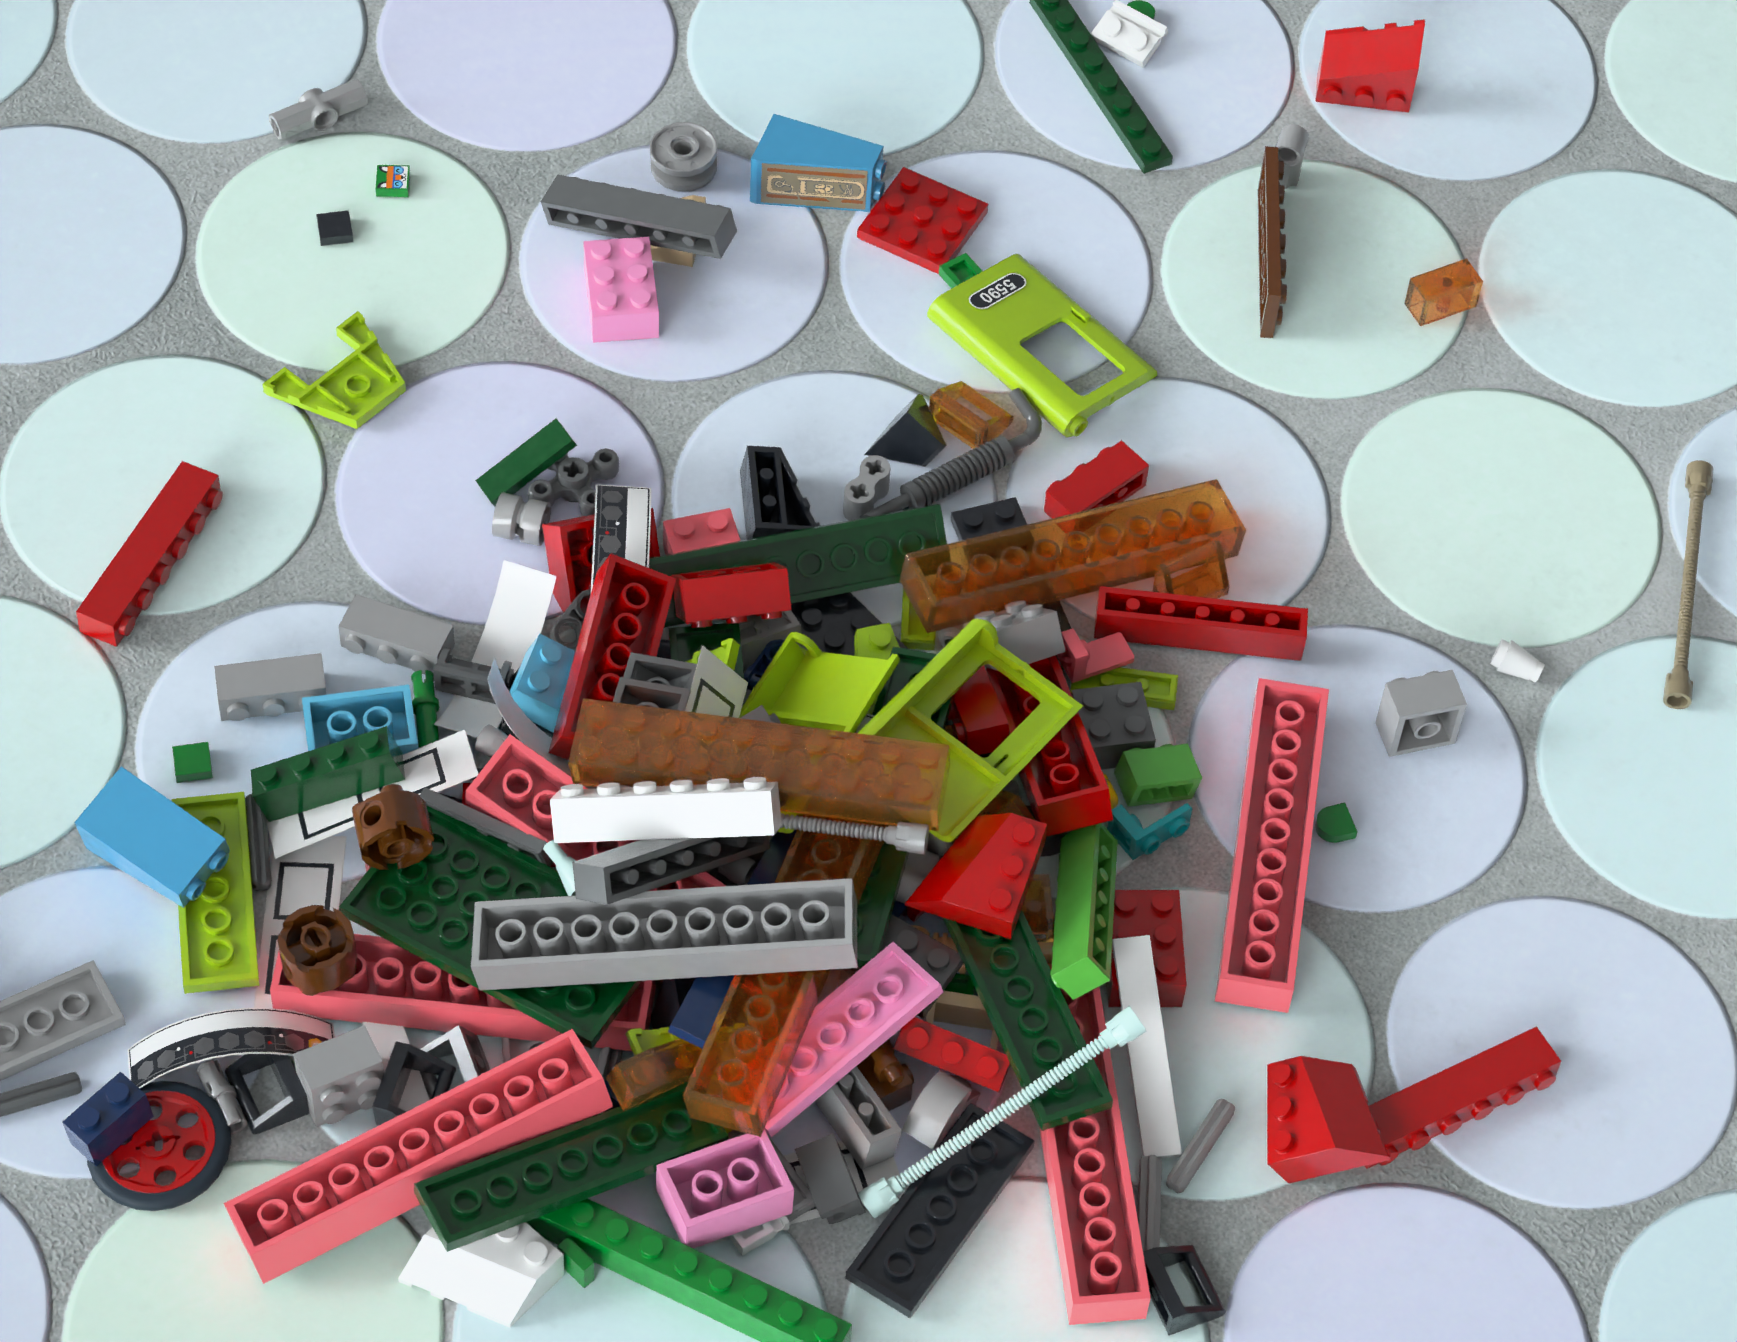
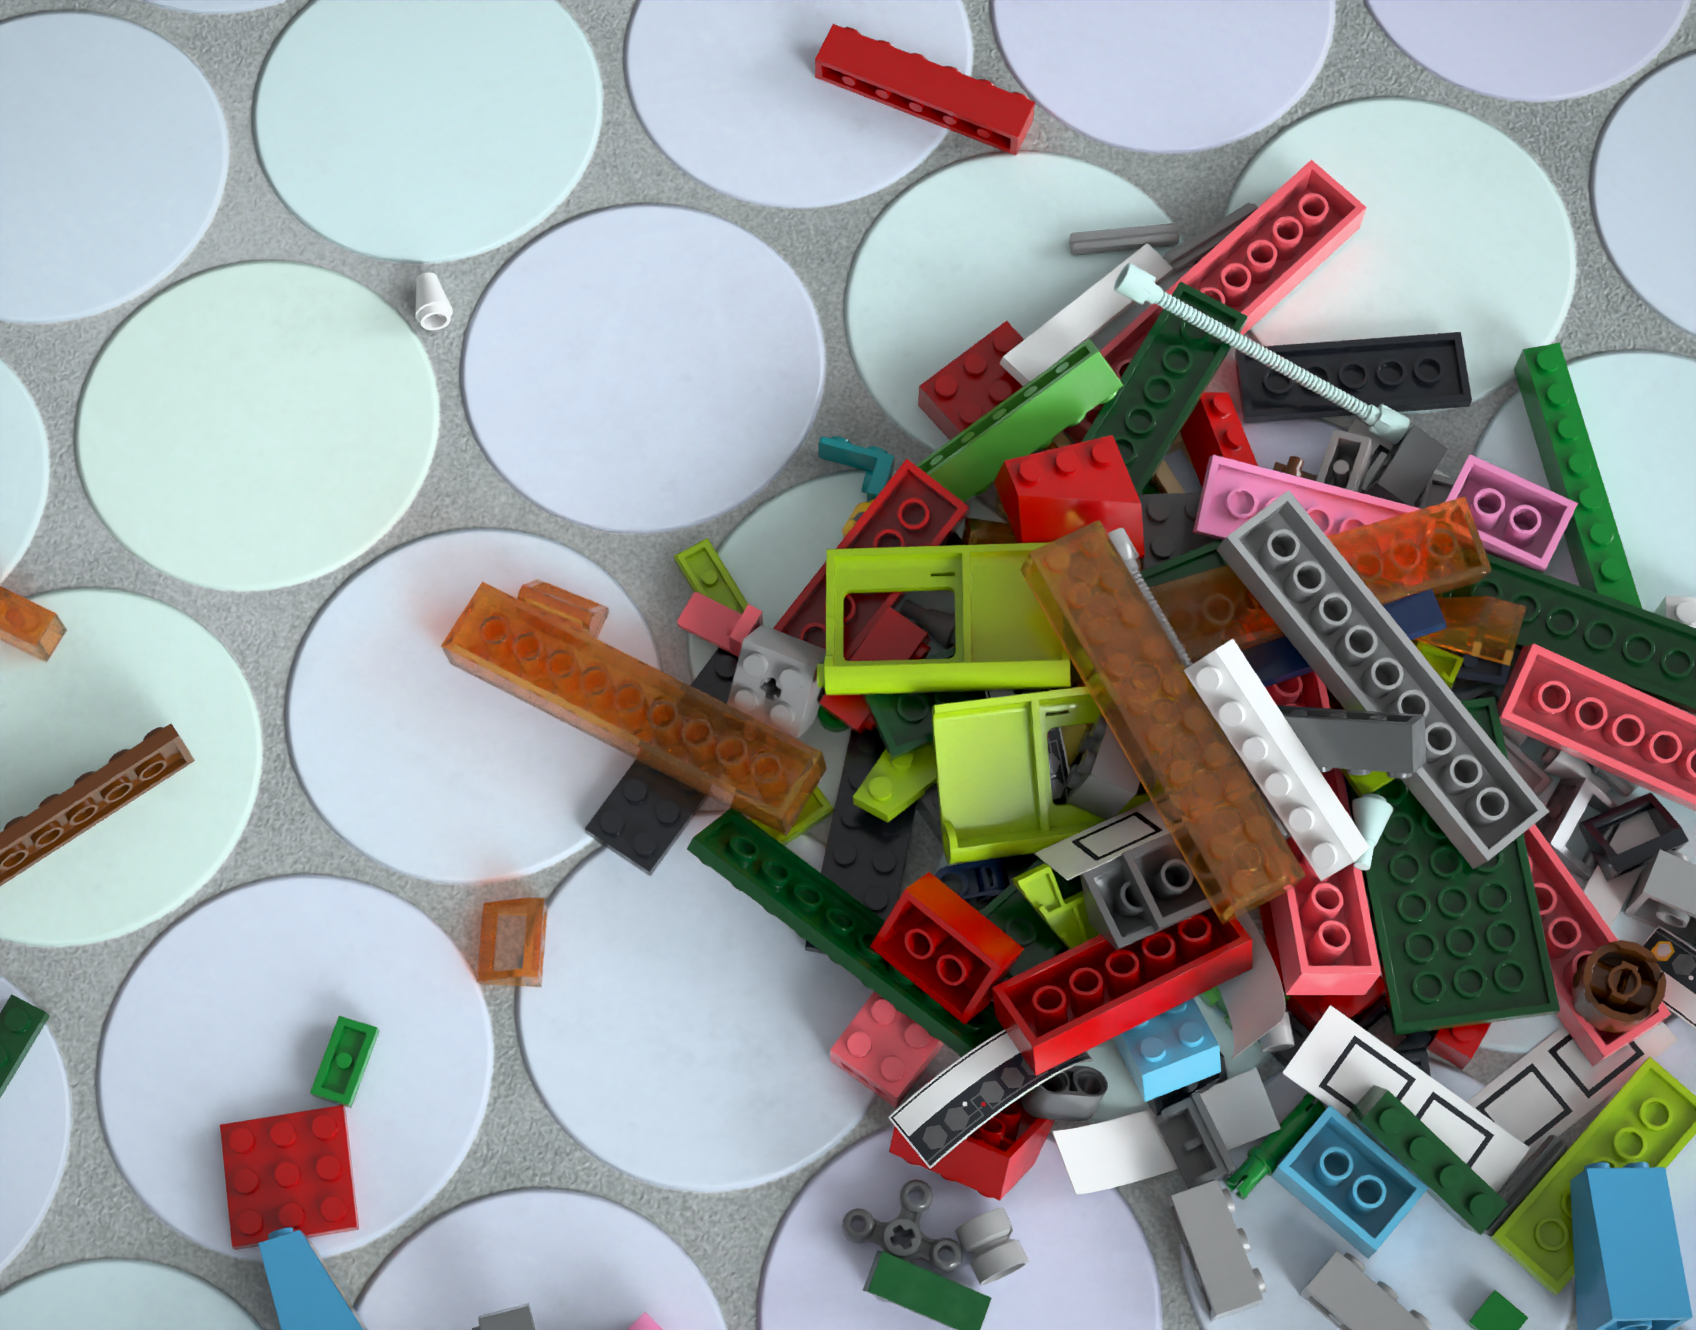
camera: 125 degrees left, 15 degrees up
reddish brown brick [352,784,434,870] -> none
dark grey tile [420,787,553,867] -> none
green tile [557,1237,595,1288] -> none
black wedge [740,445,821,539] -> none
light grey axle [843,455,891,521] -> none
dark grey piece [860,388,1042,518] -> none
black slope [864,394,947,467] -> none
light grey brick [902,1071,981,1150] -> none
lime piece [927,254,1157,438] -> none
red brick [1044,440,1149,536] -> none
dark grey brick [1071,682,1156,770] -> none
red brick [1094,586,1308,661] -> none
bright green brick [1114,744,1202,807] -> none
black tile [1143,1245,1226,1335] -> none
coral brick [1215,678,1329,1013] -> none
red wedge [1267,1056,1391,1183] -> none
green tile [1315,802,1358,843] -> none
light grey brick [1375,670,1467,757] -> none
dark tan hose [1663,460,1714,709] -> none

